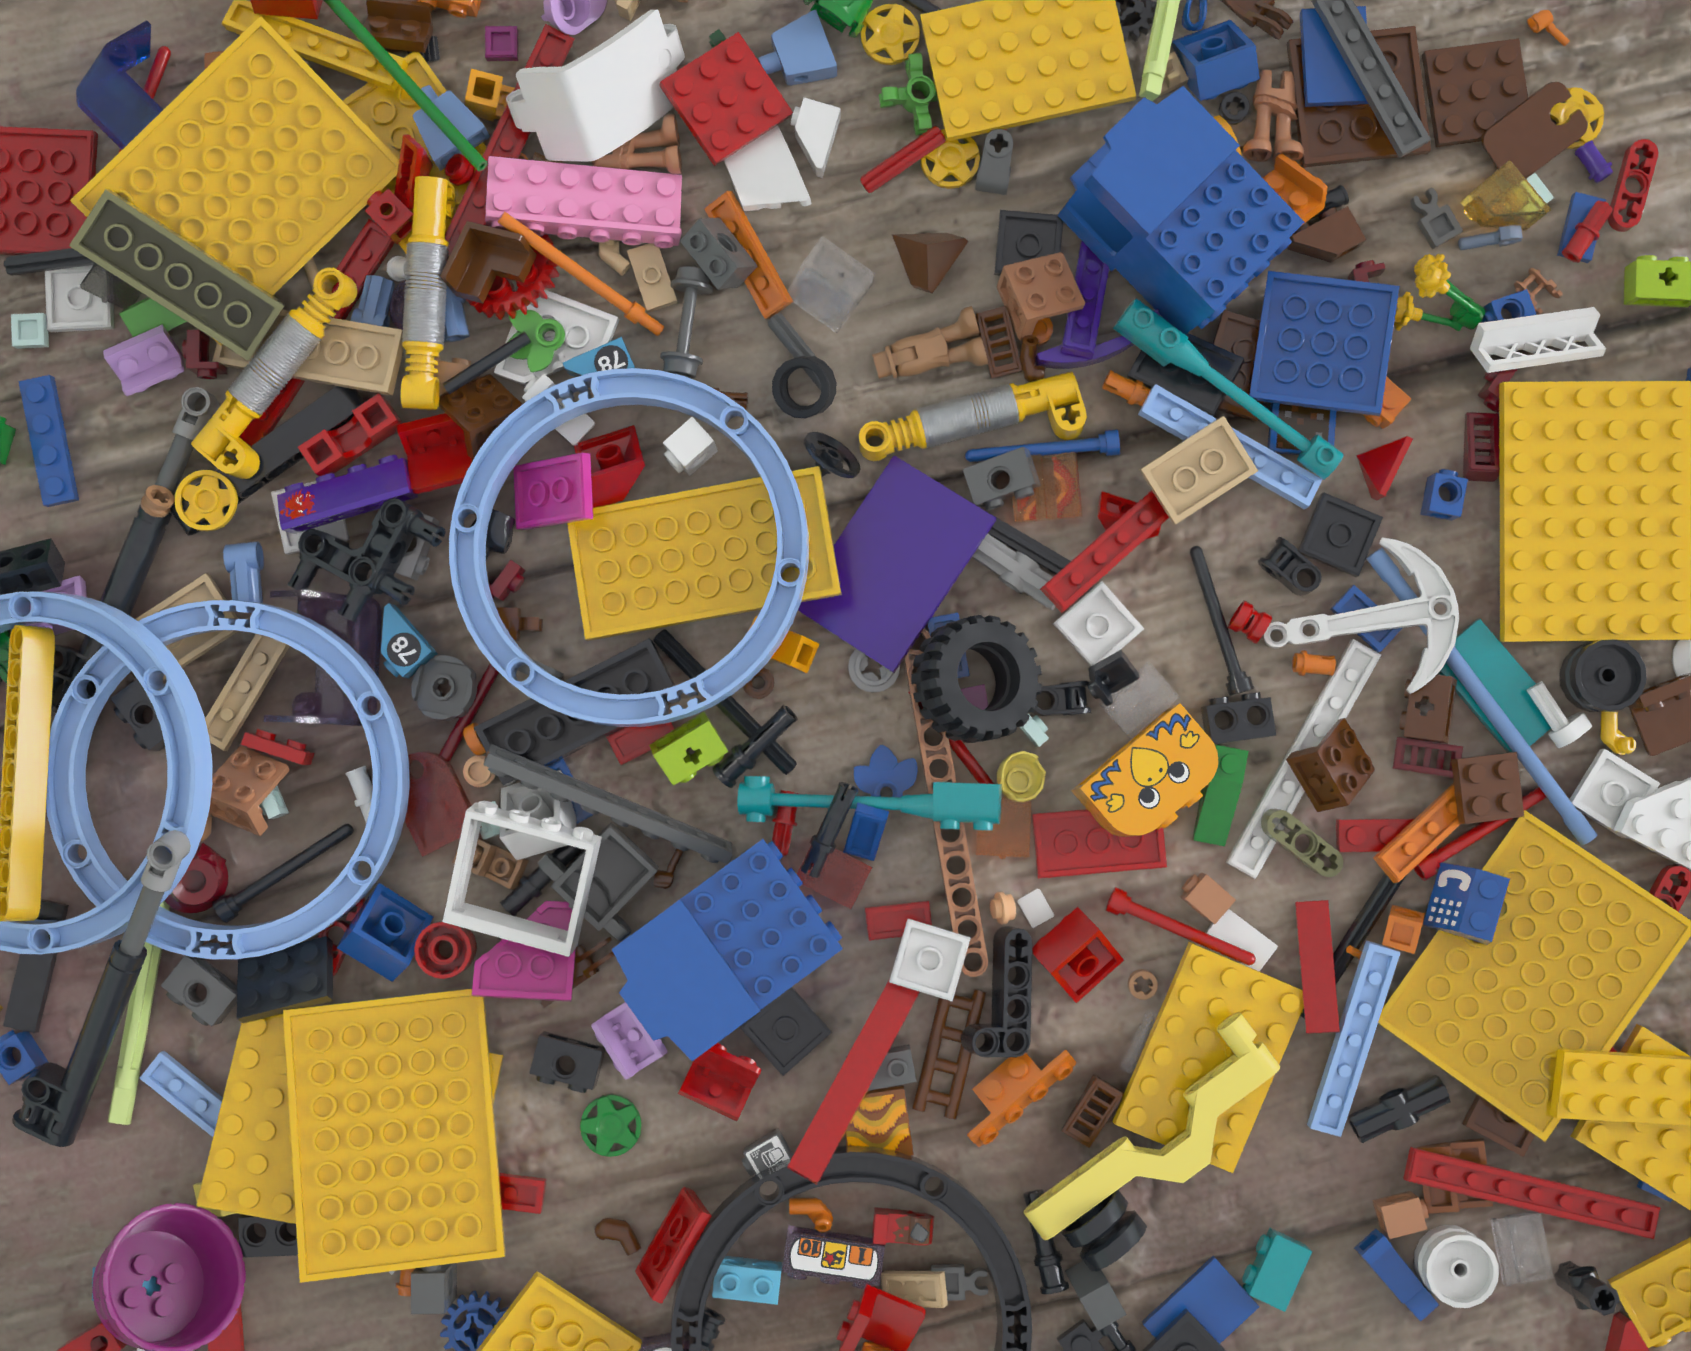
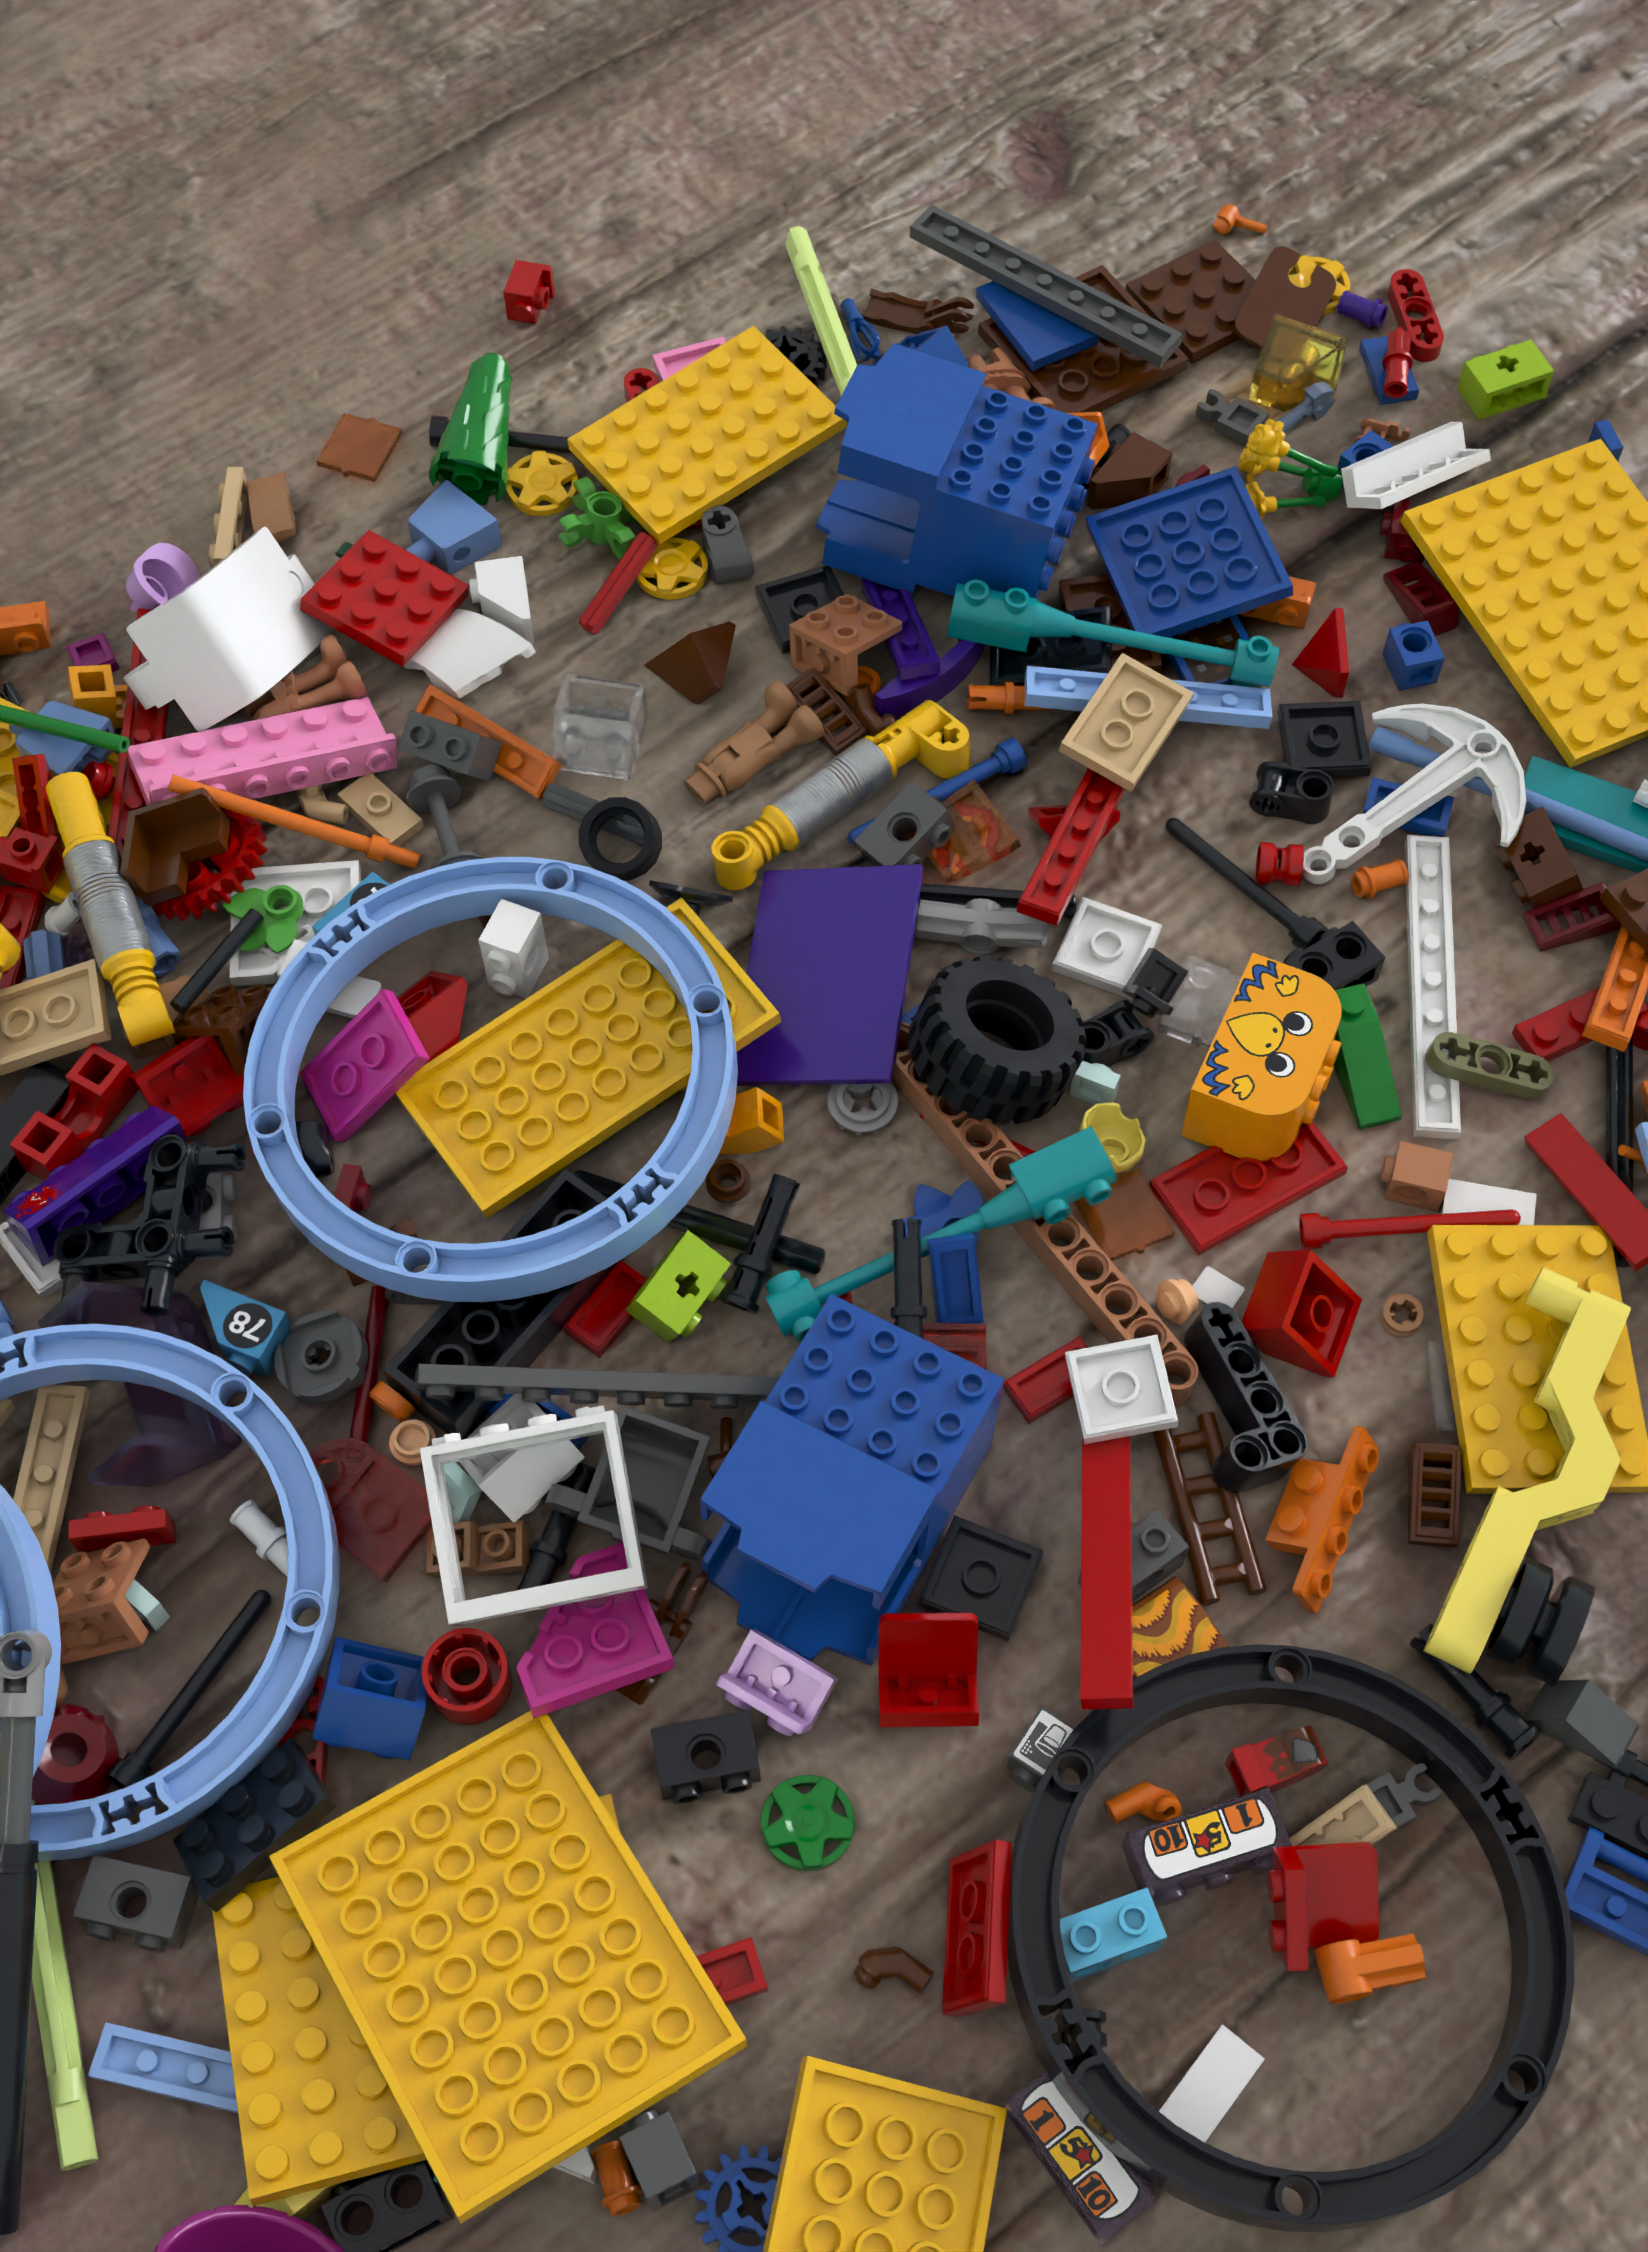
camera: 25 degrees left, 25 degrees down
reddish brown bracket [1286,718,1375,812] -> none

